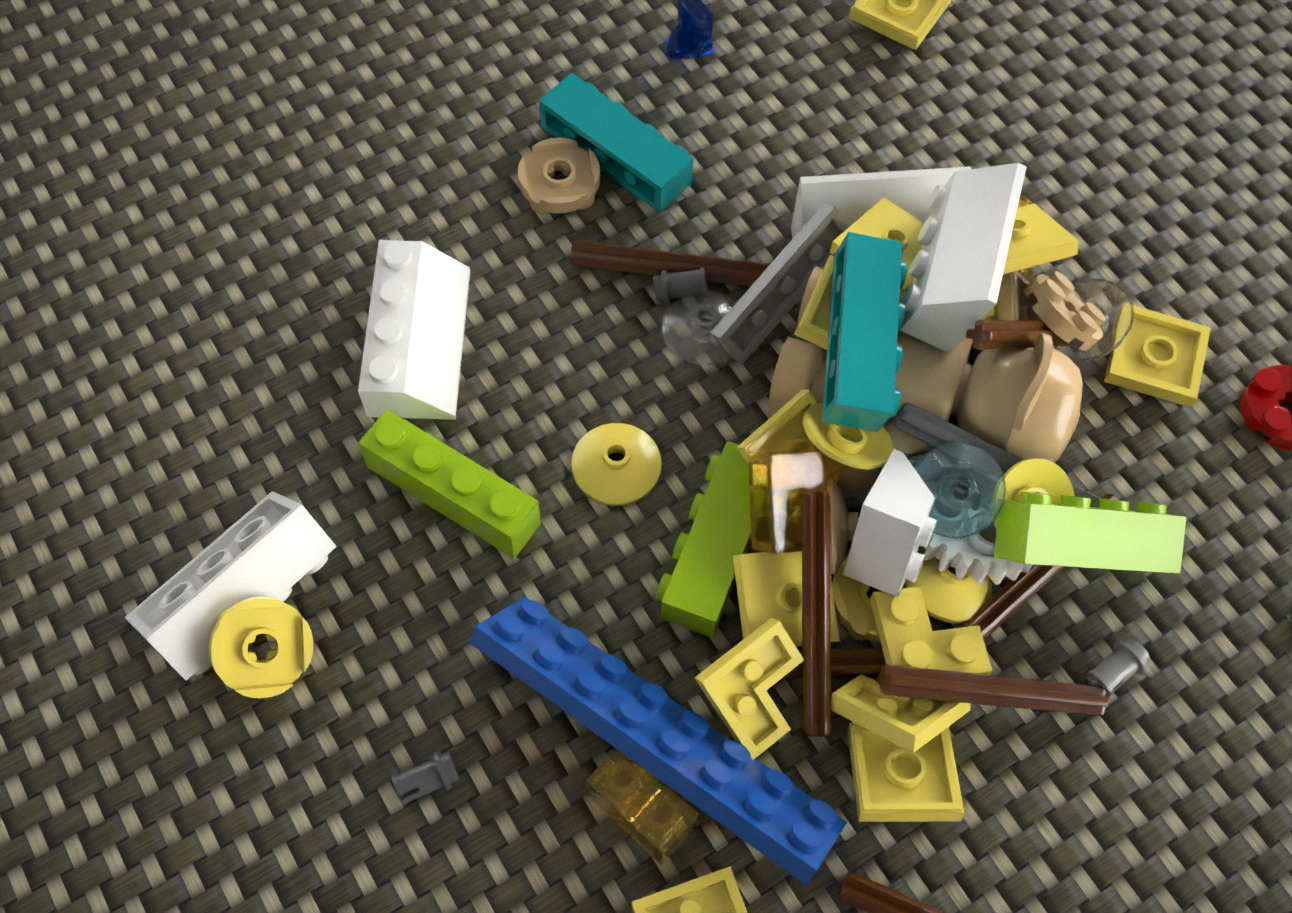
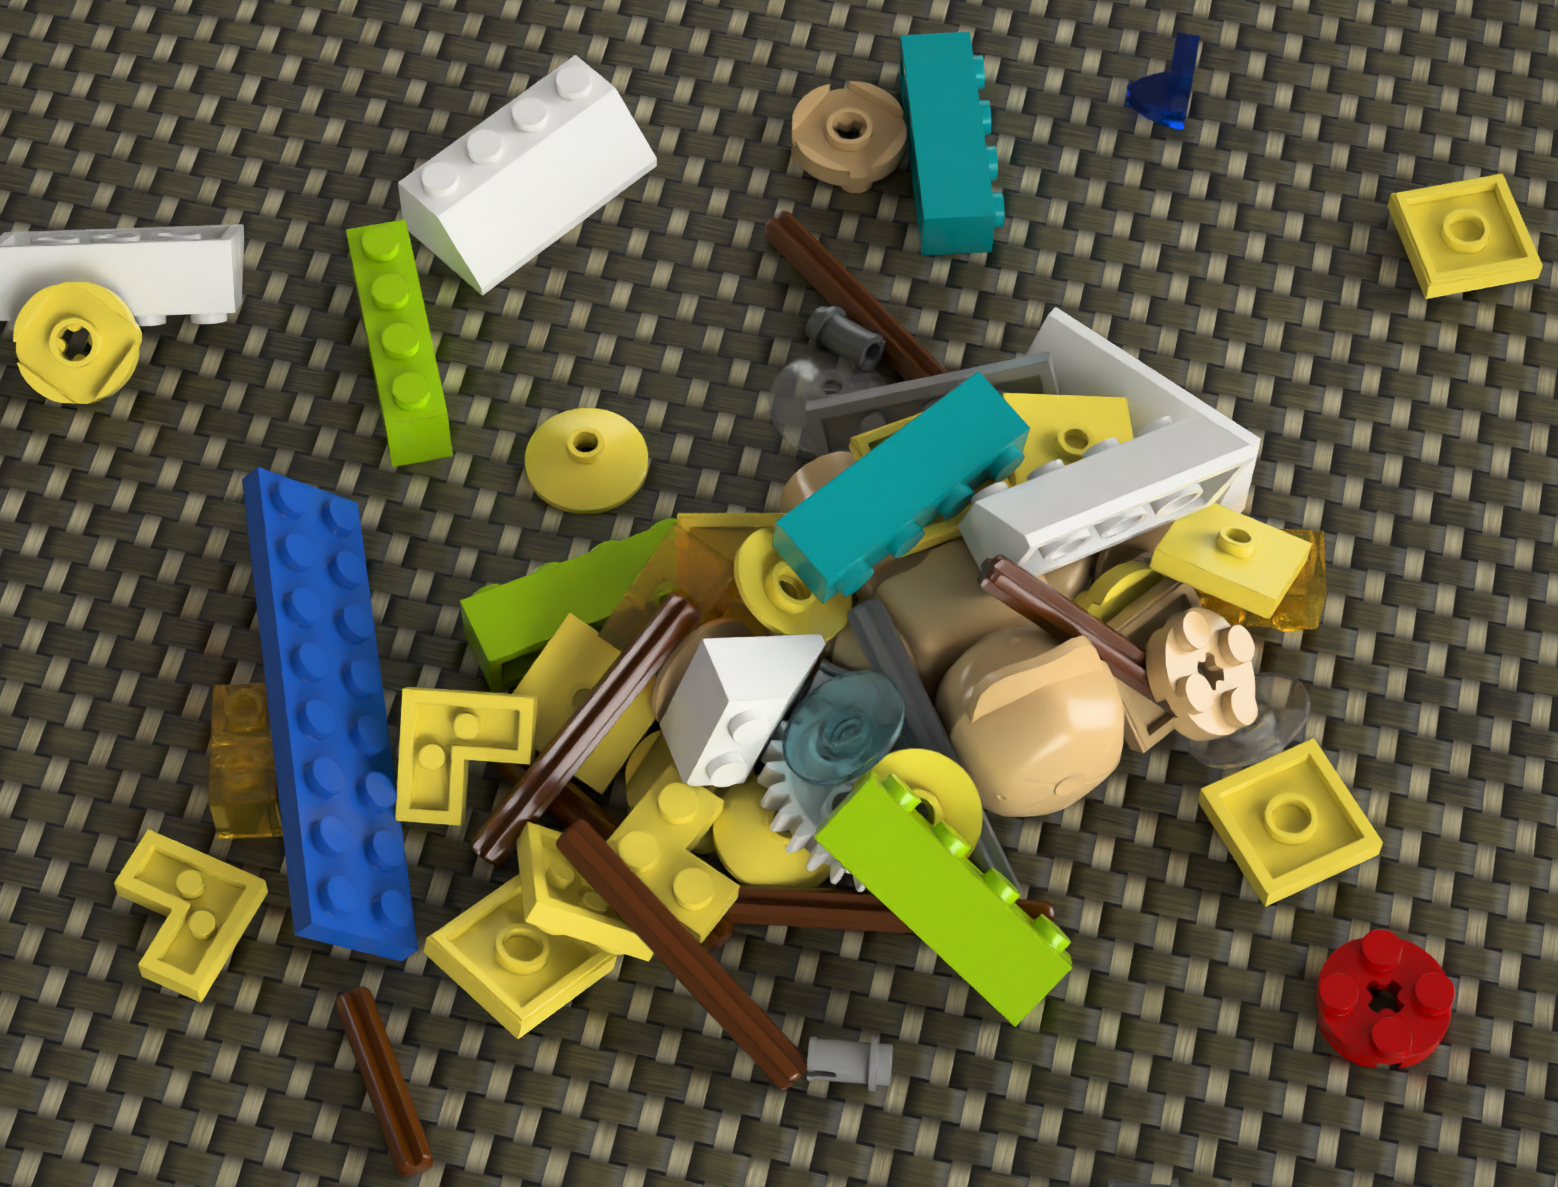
camera: 45 degrees right, 5 degrees down
dark grey pin [391,751,460,806] -> none

